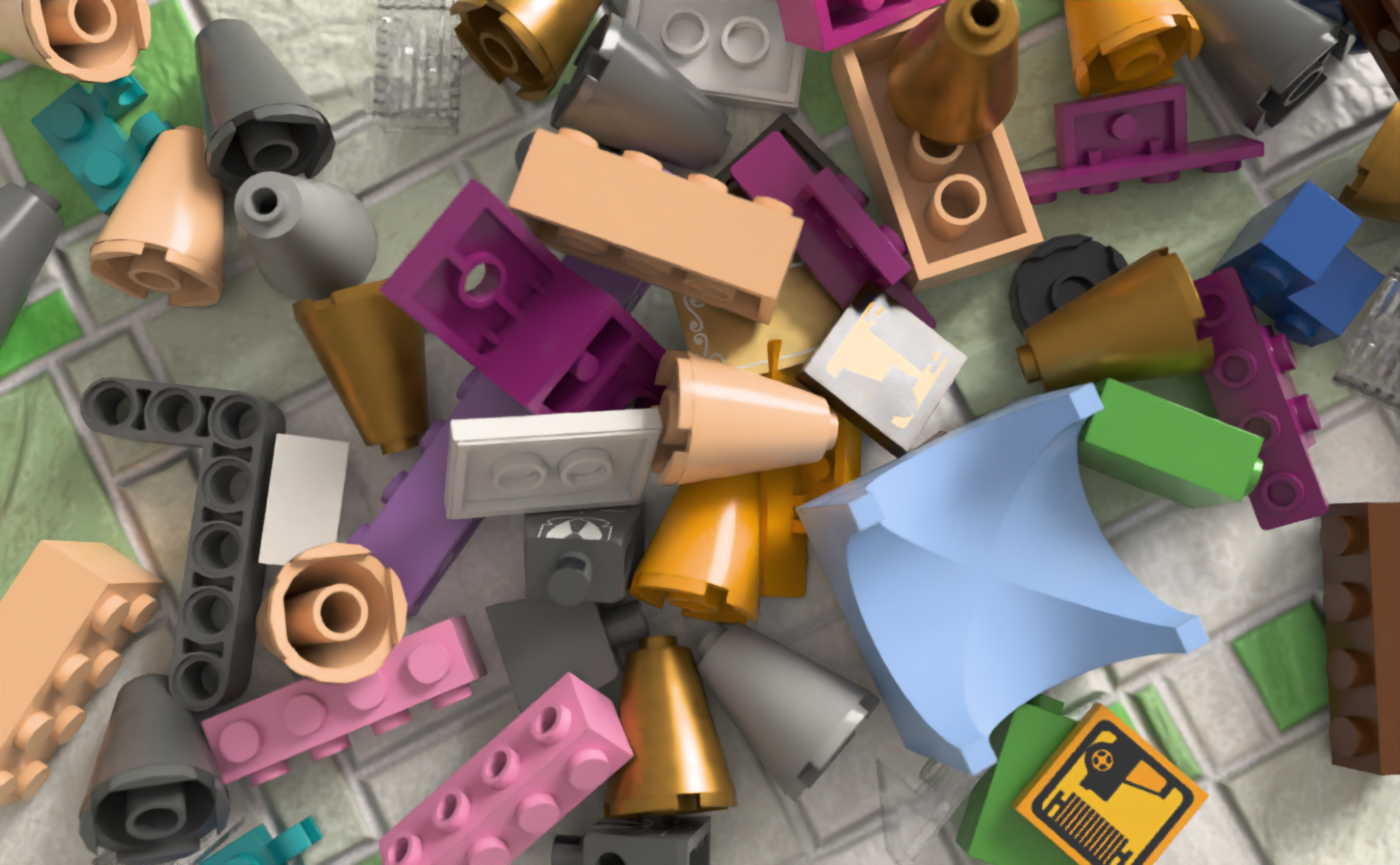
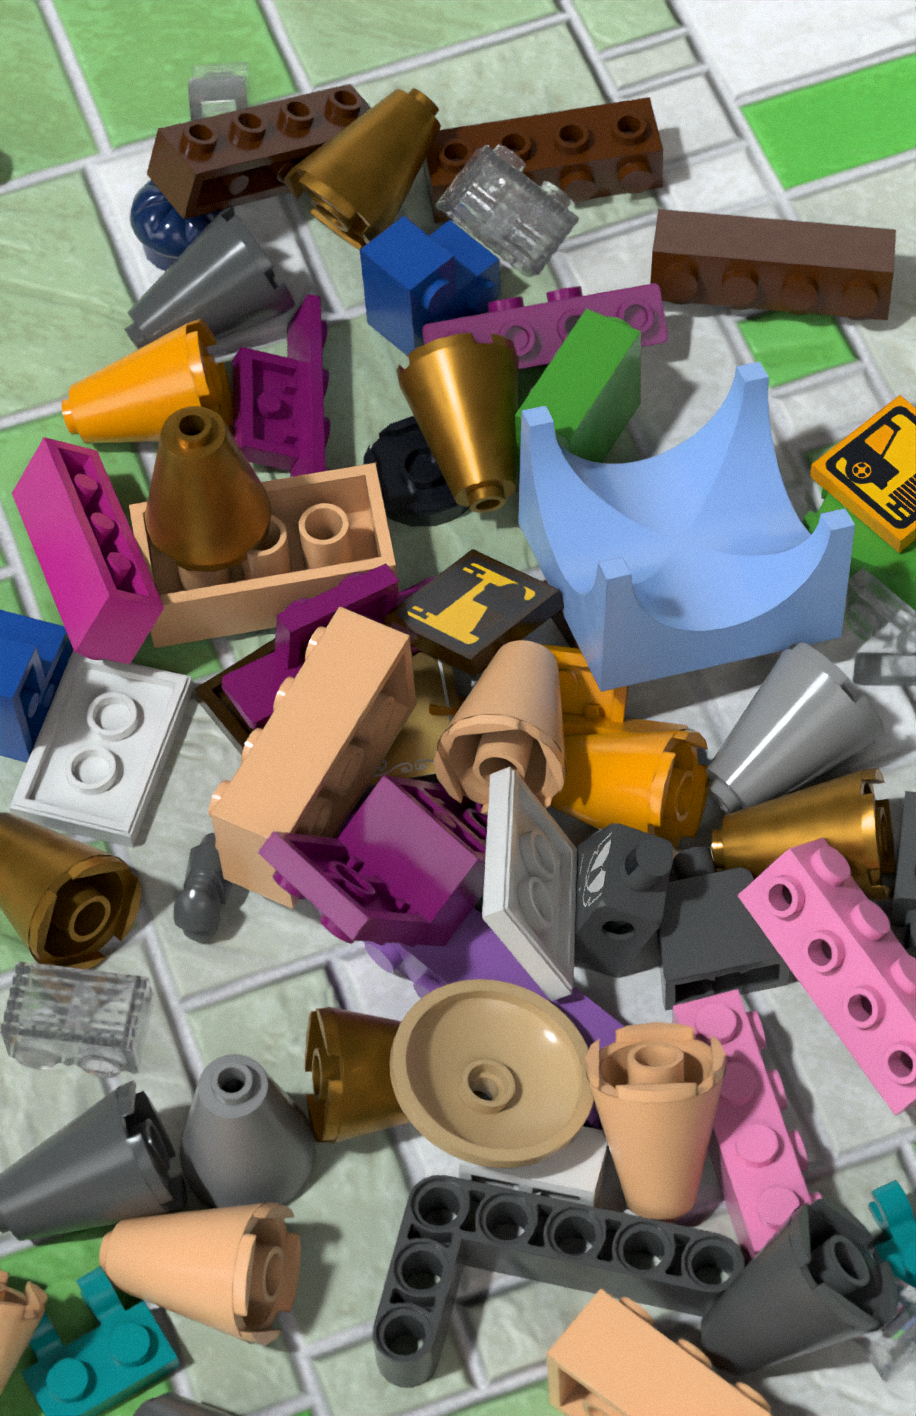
camera: 85 degrees left, 25 degrees down
dark grey cone [549,12,732,172] -> none
none -> tan dish [389,979,594,1168]

